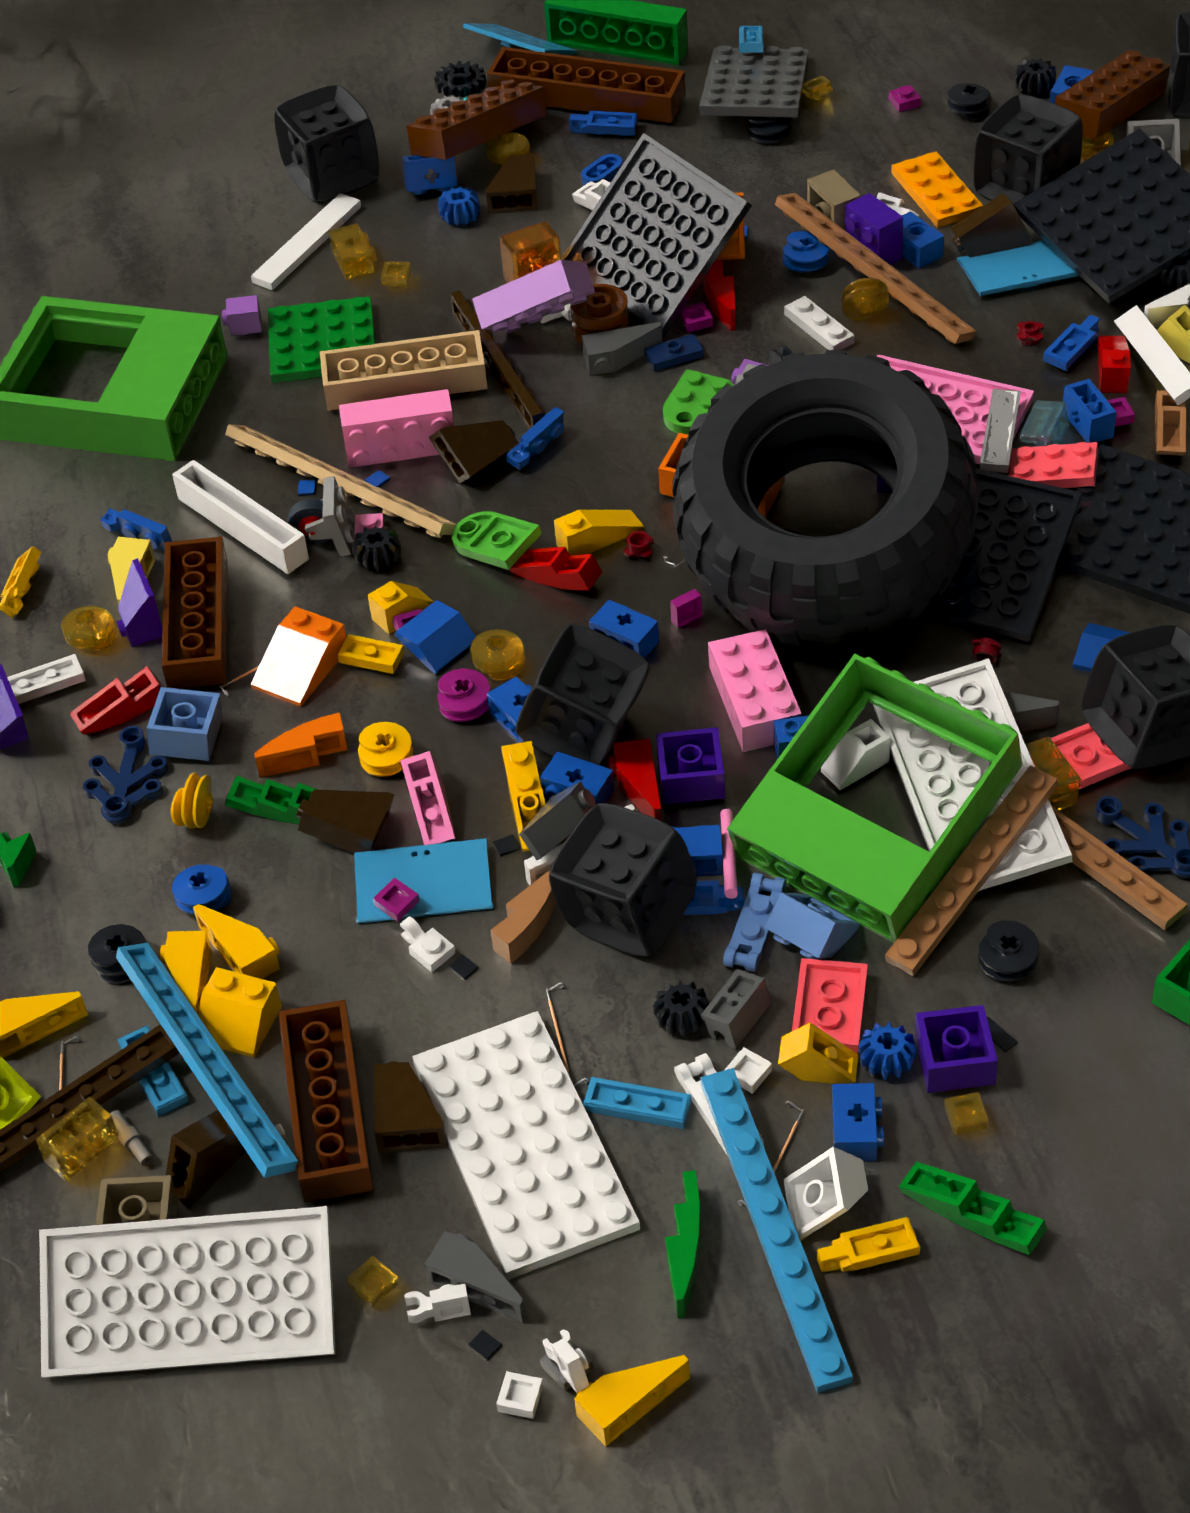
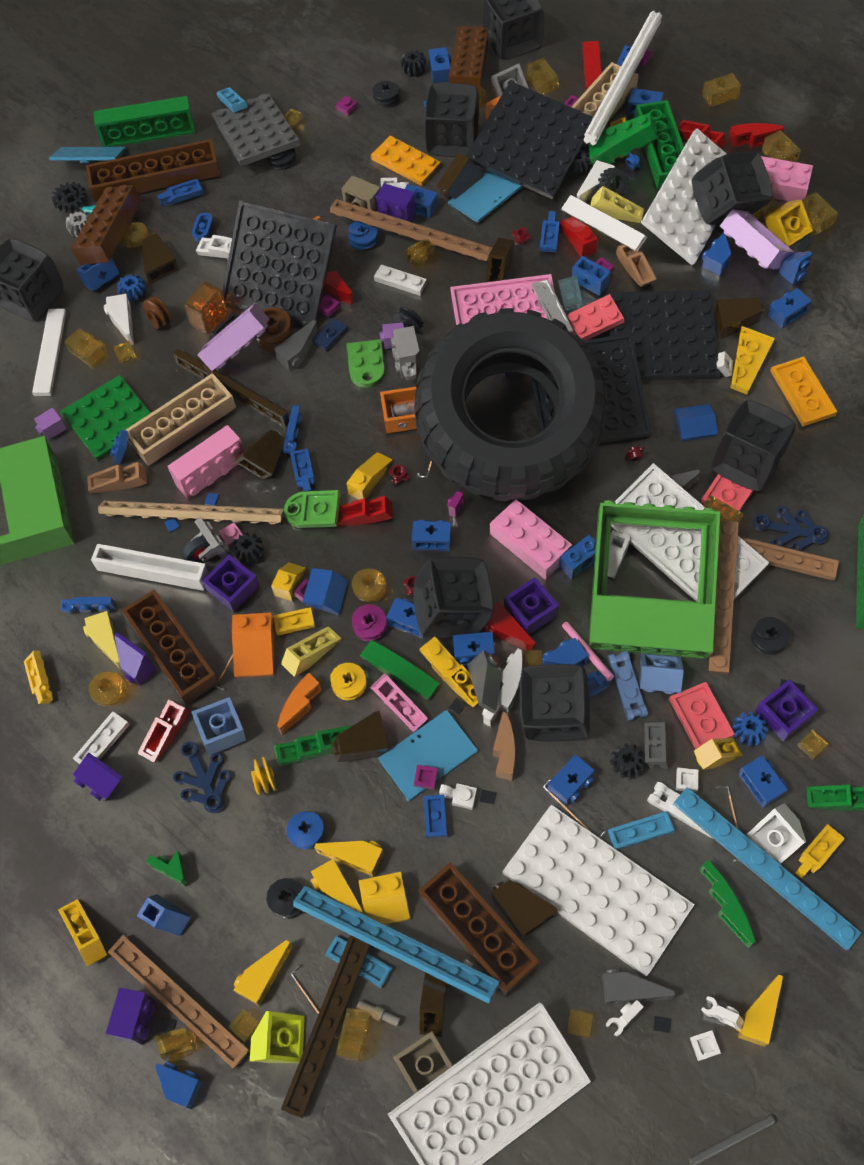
camera: 30 degrees left, 15 degrees up
none -> medium nougat slope [87,462,147,493]
none -> white slope [104,294,134,345]
none -> blue plate [110,430,128,465]
none -> reddish brown piece [143,296,171,330]
none -> dark purple brick [202,555,260,612]
none -> light yellow slope [282,626,341,677]
none -> blue hinge [290,448,315,492]
none -> green slope [360,640,439,700]
none -> blue plate [423,794,447,839]
none -> dark brown slope [486,237,515,282]
none -> blue brick [548,754,594,806]

